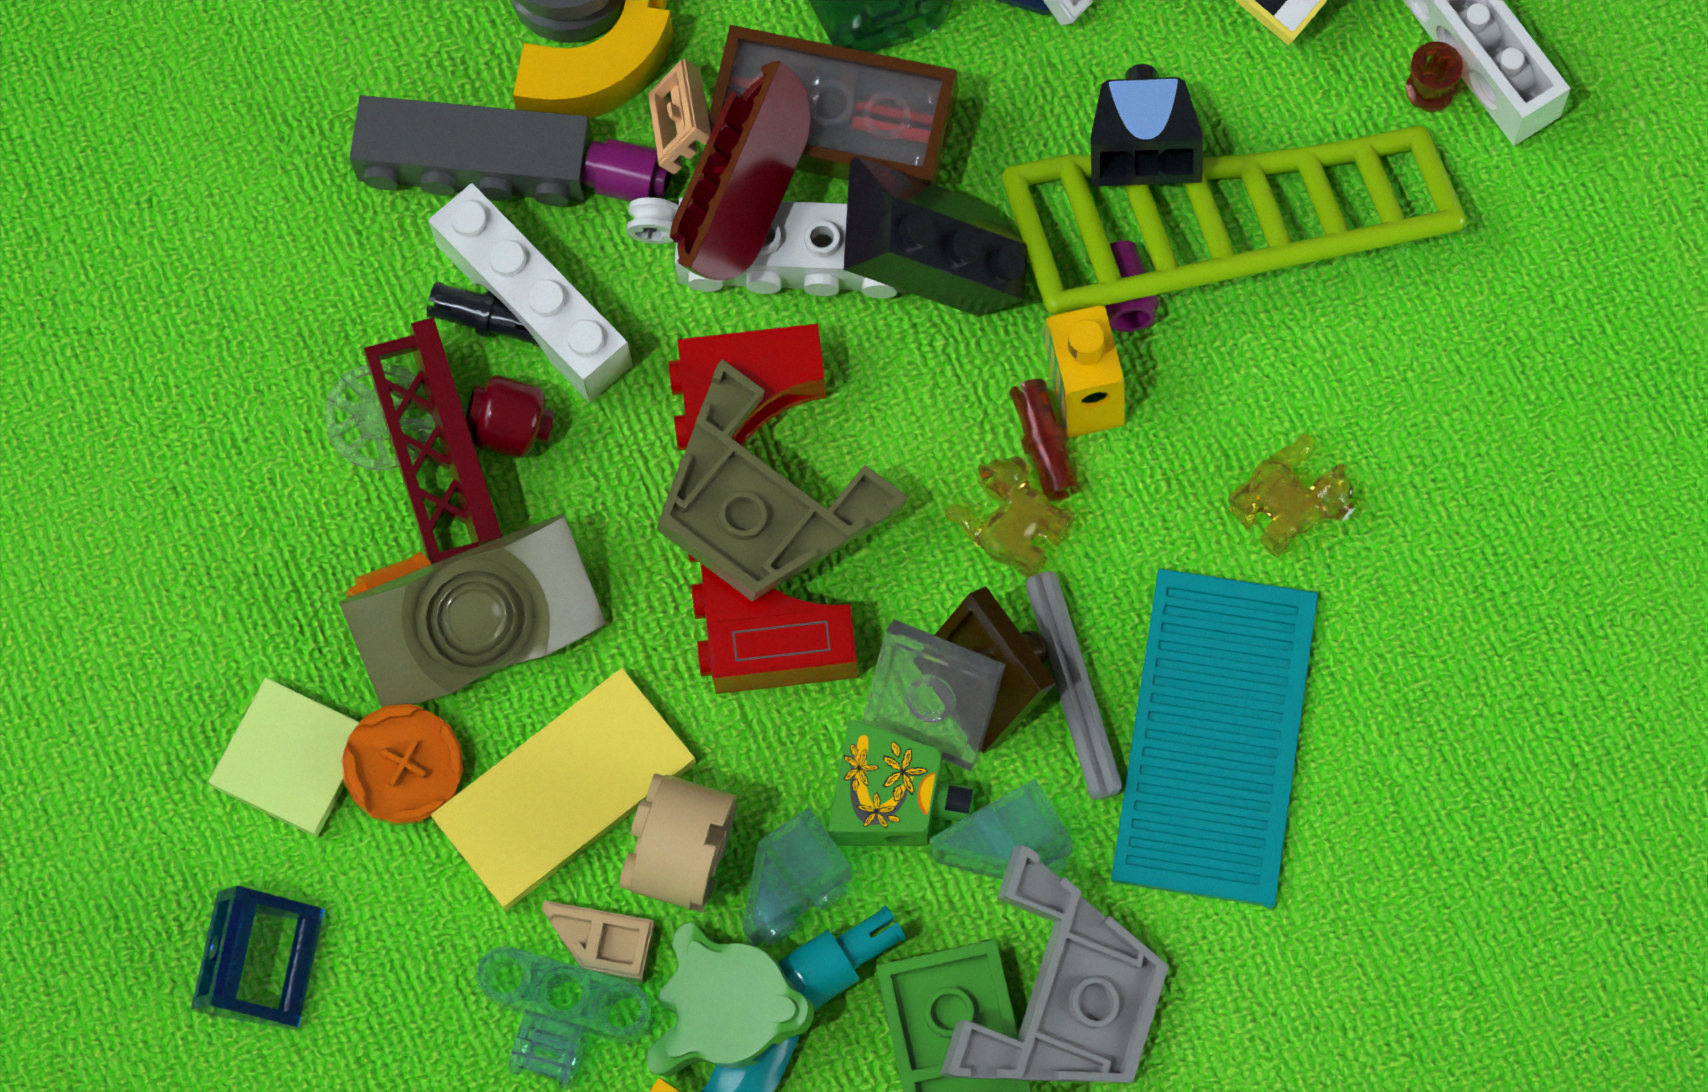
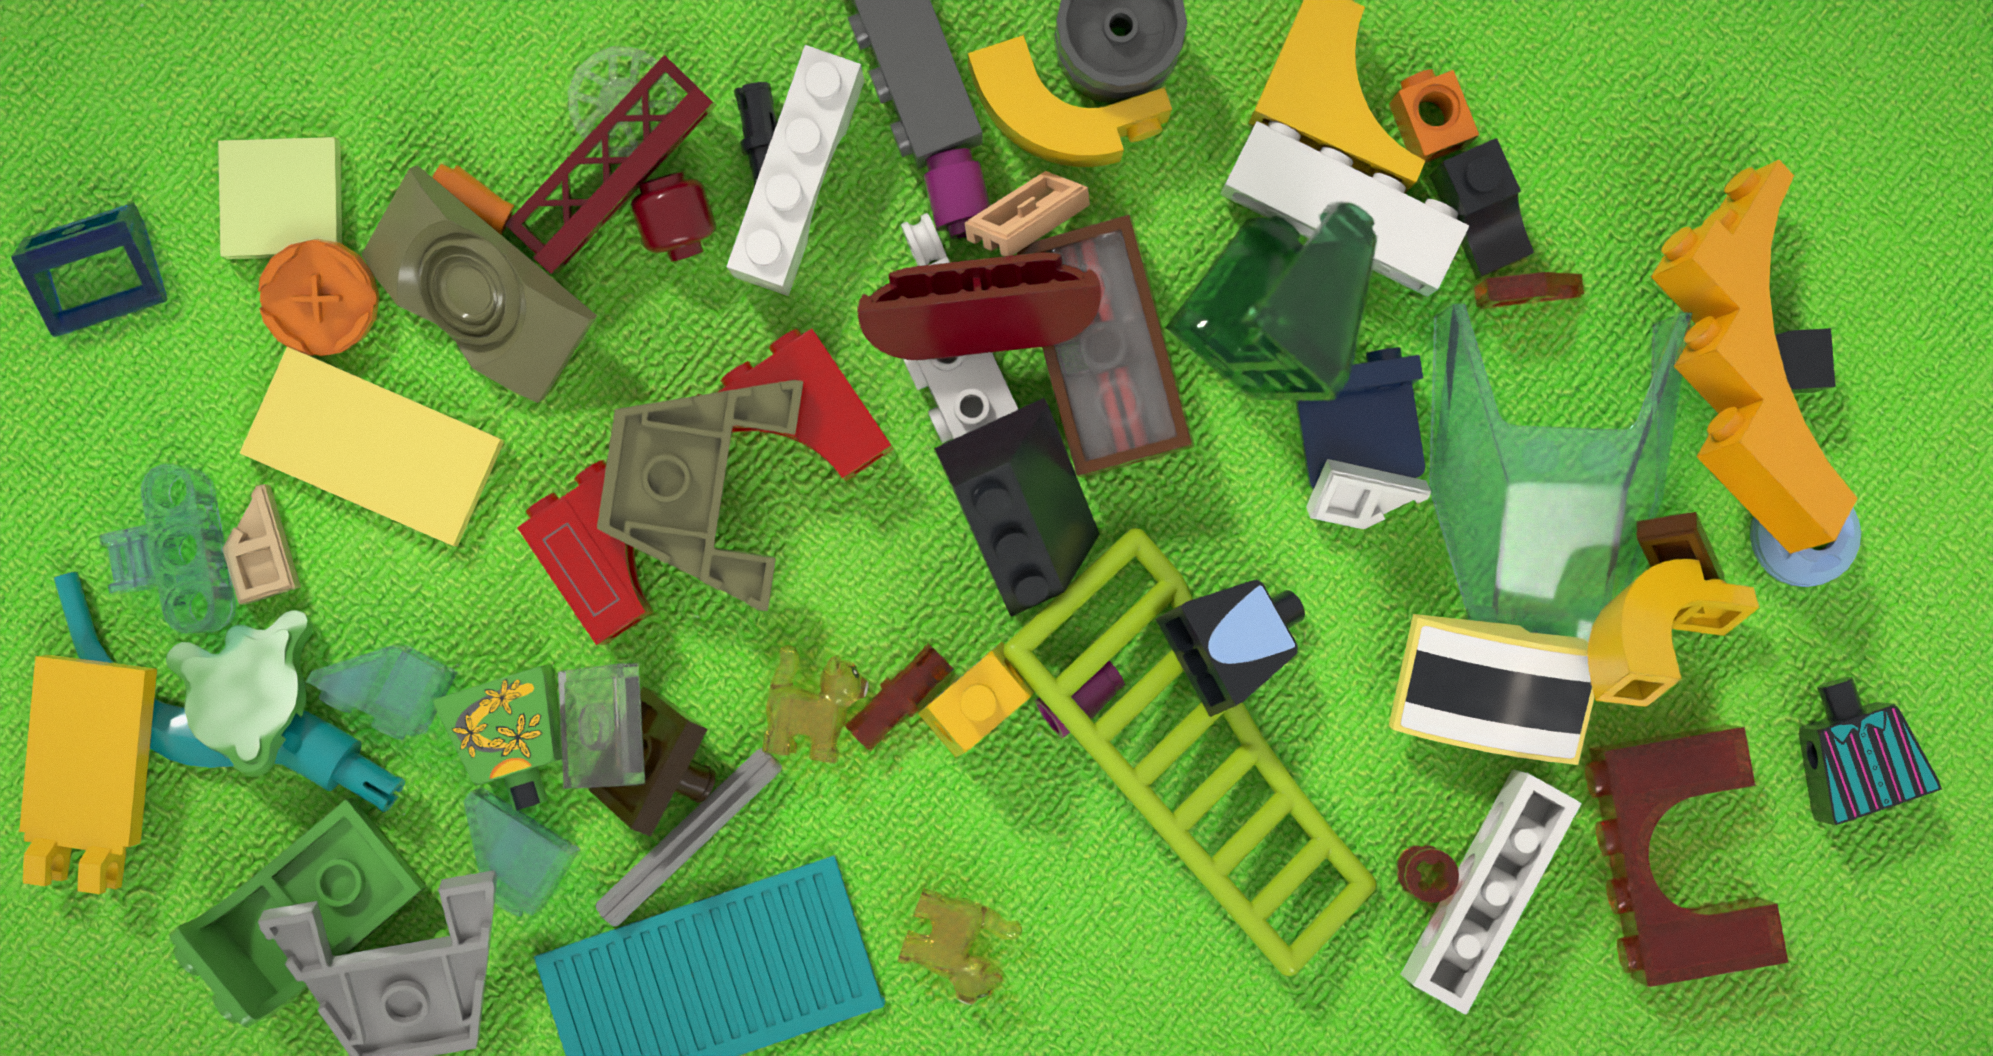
camera: 50 degrees right, 15 degrees up
tan brick [619,773,737,913] -> none

